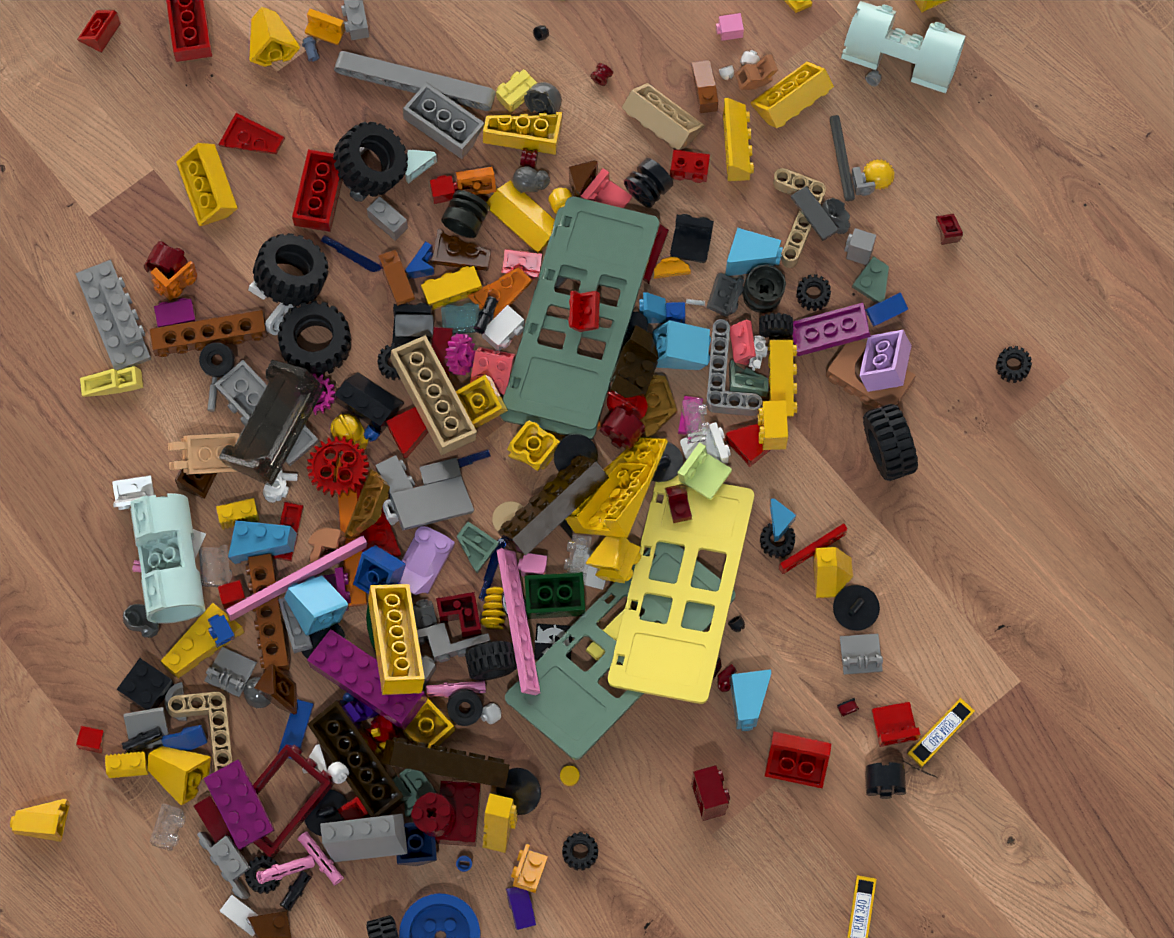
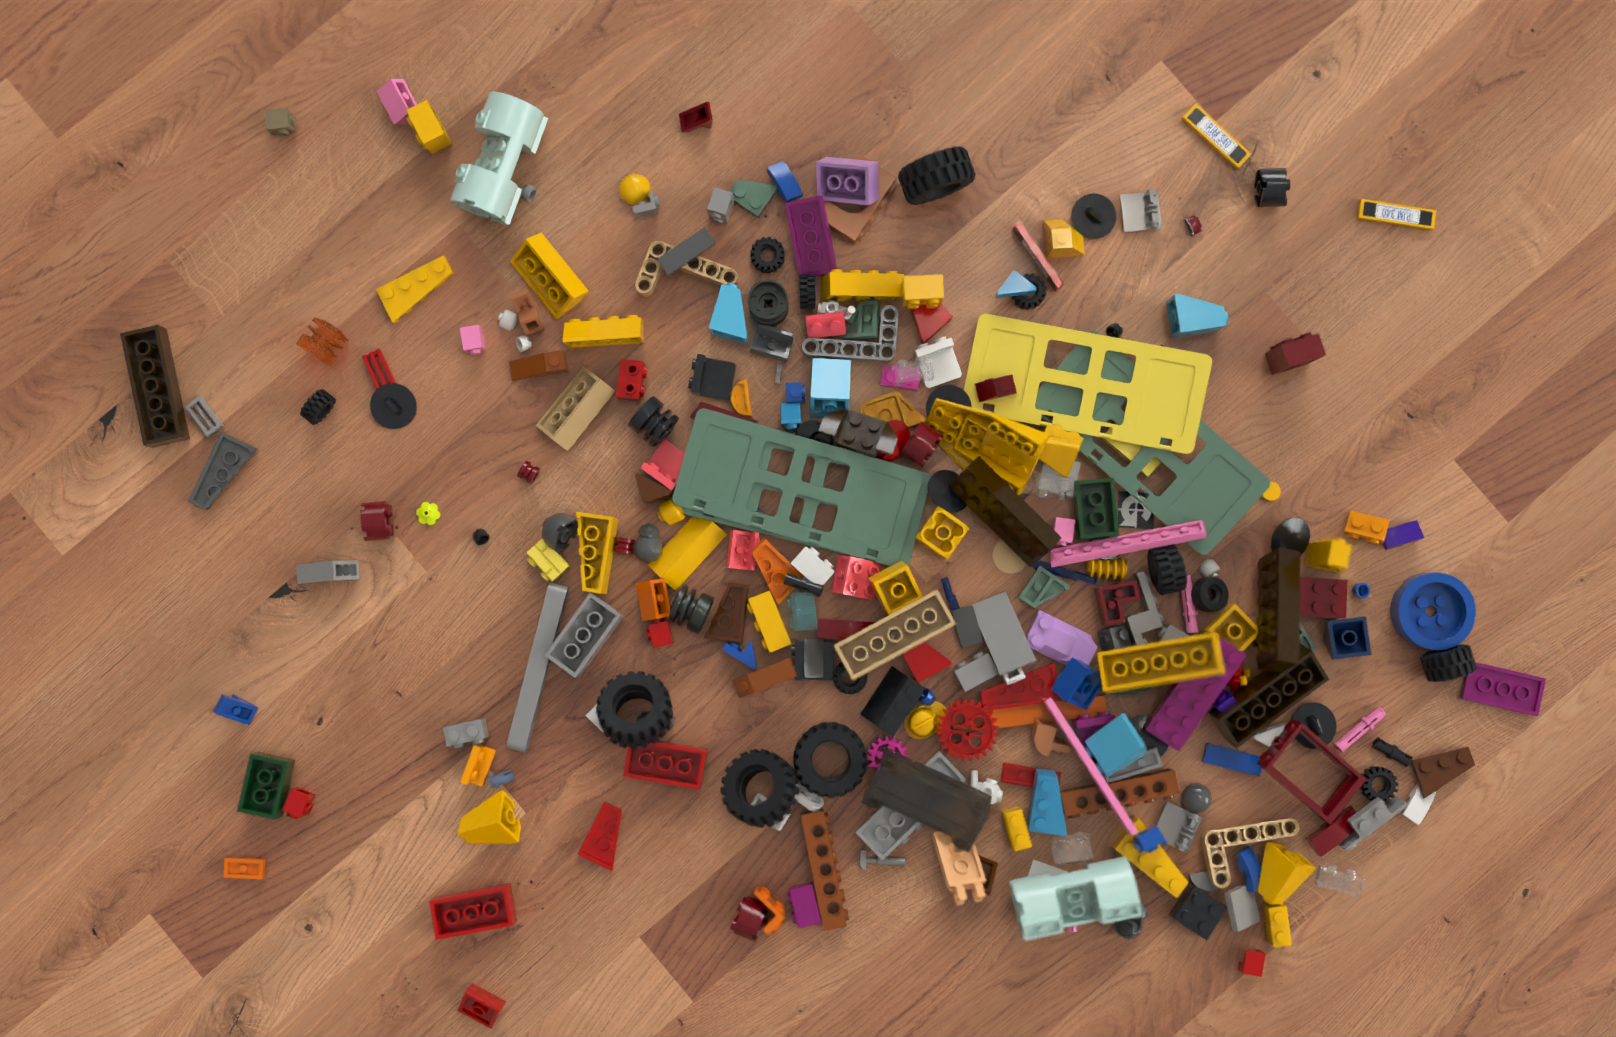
camera: 90 degrees left, 15 degrees up
yellow slope [10,799,70,842] -> none
light grey plate [75,260,151,371] -> none
light yellow slope [80,366,143,397] -> none
white bracket [112,475,154,510] -> none
black pin [122,727,163,754] -> none
yellow slope [176,143,238,226] -> none
black tyre [199,343,235,377] -> none
magenta plate [203,759,275,849] -> none
red panel [218,580,246,609] -> none
reddish brown slope [254,663,297,715] -> none
bright pink pin [256,855,315,884] -> none
light grey slope [320,814,407,862] -> none
clear blue piece [321,235,382,272] -> none
white piece [327,762,349,784] -> none
red panel [337,796,368,821] -> none
pearl gold wing [344,469,390,539] -> none
light grey brick [367,196,408,241] -> none
light aqua slope [405,150,437,184] -> none
dark red brick [411,792,456,837] -> none
dark pink gear [445,334,476,375] -> none
black tyre [562,832,598,871] -> none
red bracket [568,291,600,332] -> none
yellowish green bracket [678,442,732,500] -> none
dark red arm [717,664,737,692] -> none
red slope [764,731,832,789] -> none
dark grey hair [822,198,851,234] -> none
dark grey axle [830,115,855,202] -> none
red bracket [872,702,921,747] -> none
black tyre [996,346,1032,383] -> none

